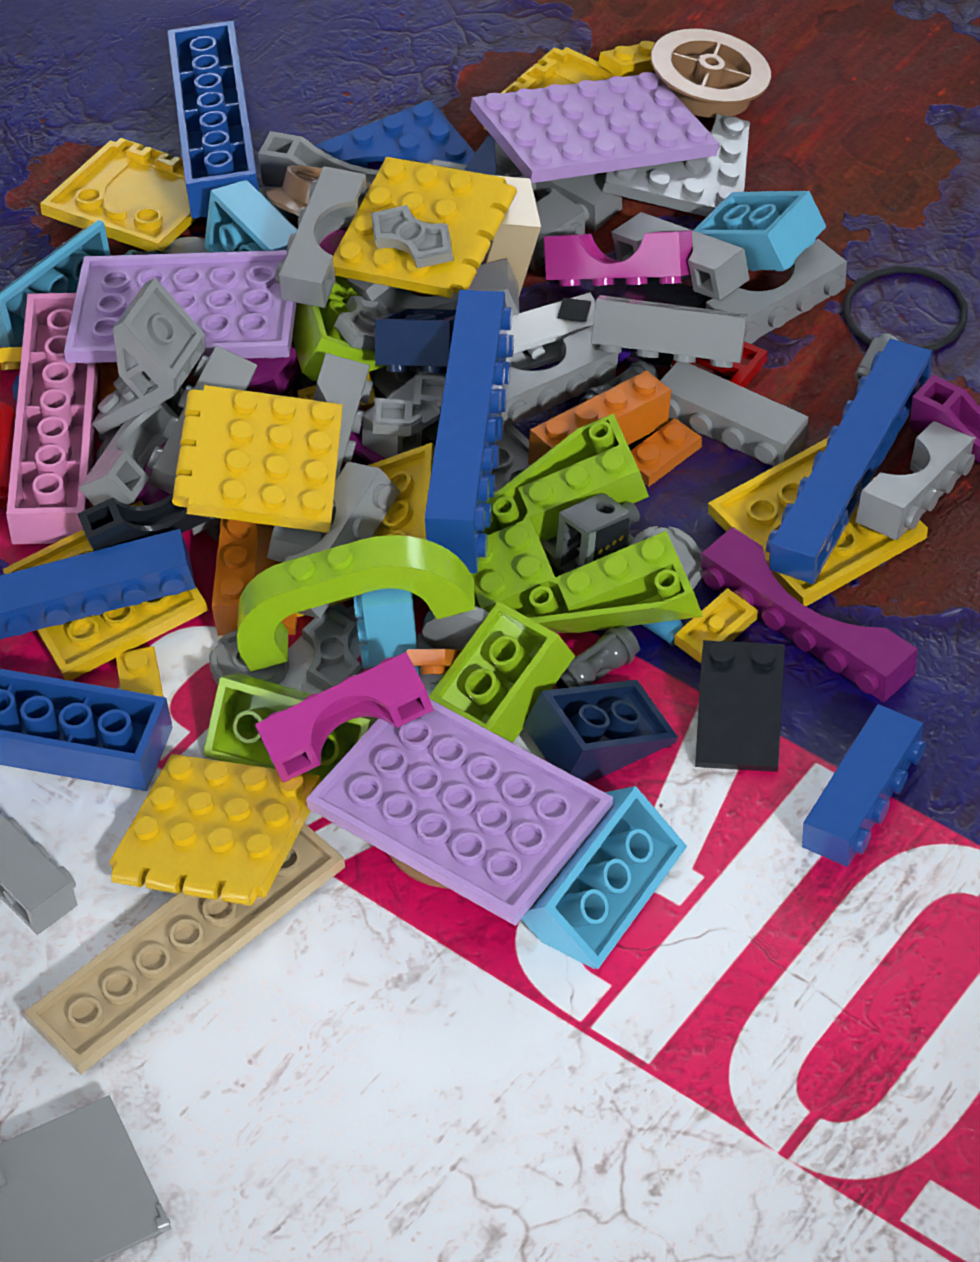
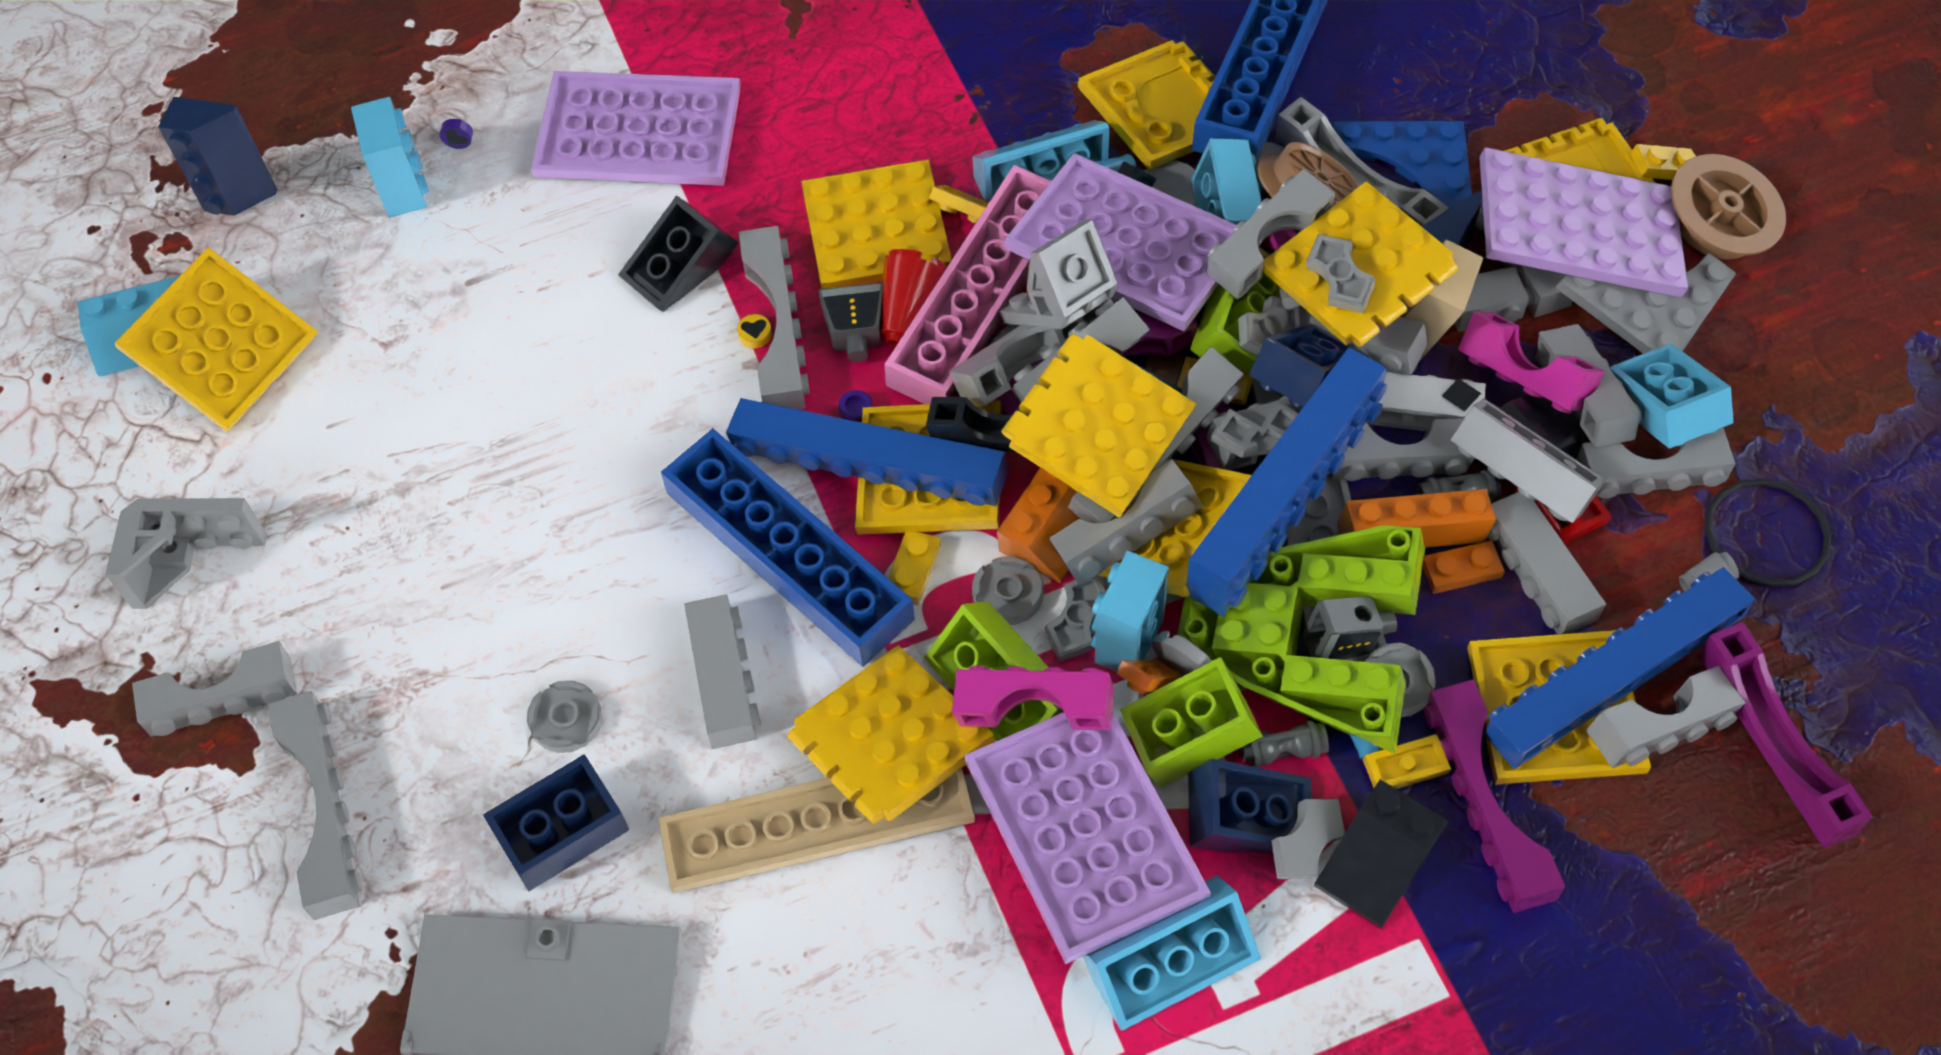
camera: 30 degrees right, 10 degrees up
lime arch [237,535,475,672] -> none
blue brick [802,704,926,867] -> none
none -> light grey tile [1271,799,1345,879]

